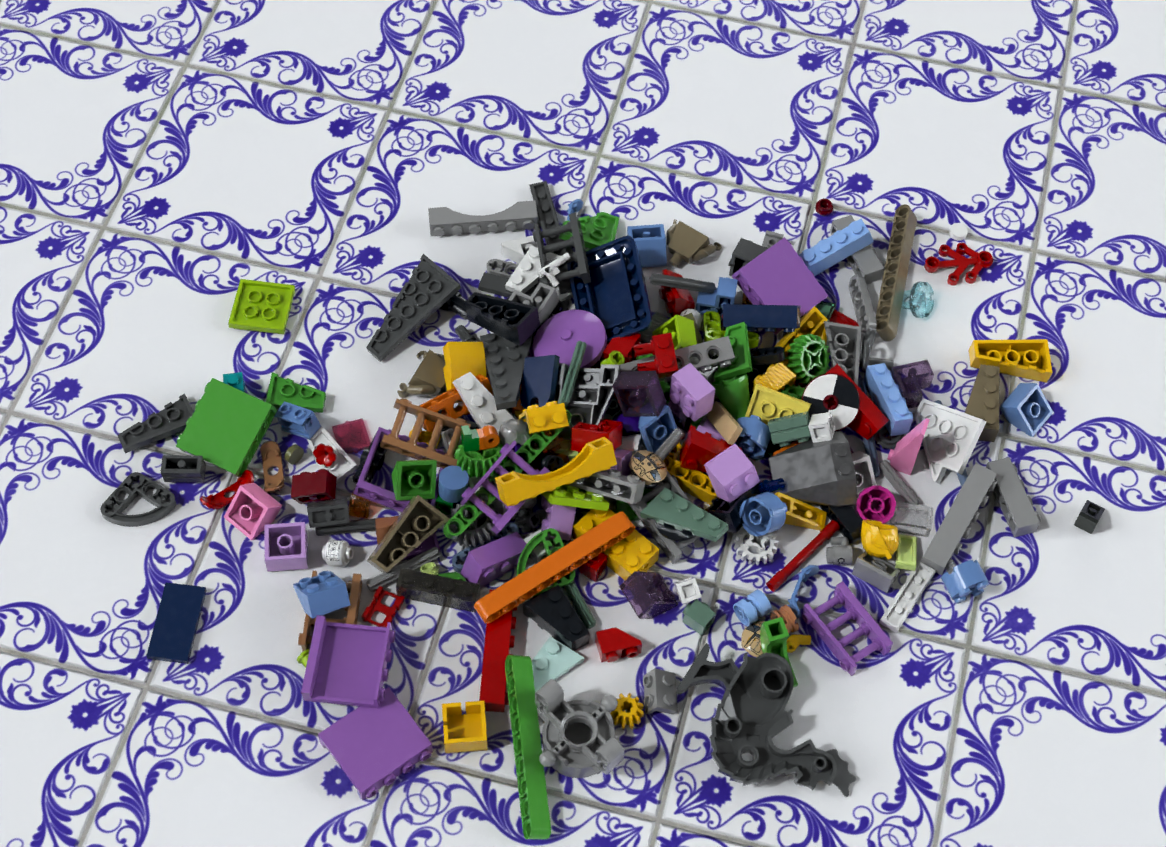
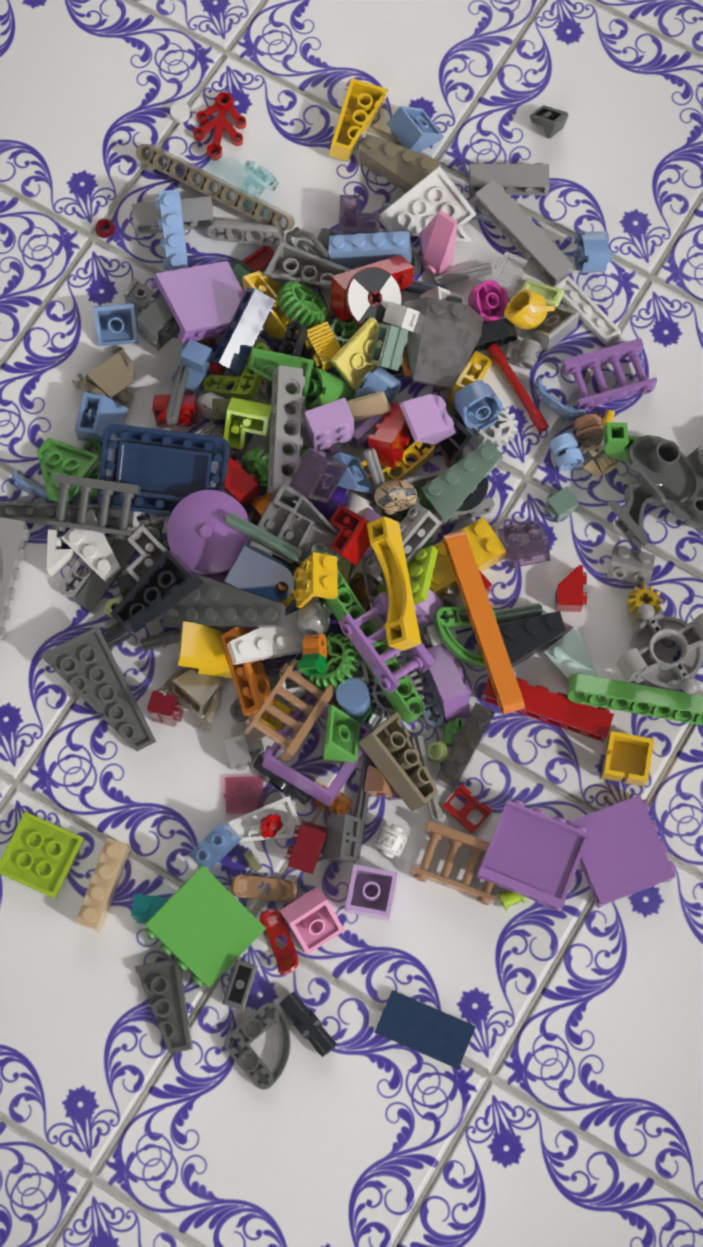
camera: 70 degrees left, 15 degrees up
bright green wing [266,372,326,413] -> none
medium blue slope [293,571,350,619] -> none
white hose [537,252,570,287] -> none
black wheel [540,454,565,472] -> none
lime bush [600,351,625,367] -> none
red brick [633,333,678,379] -> none
white brick [674,577,702,604] -> none
clear blue pin [759,478,785,493] -> none
none -> tan brick [75,838,131,933]
none -> medium blue slope [93,303,139,346]
none -> dark red brick [147,690,184,727]
none -> light grey brick [223,735,265,771]
none -> black piece [279,991,337,1058]

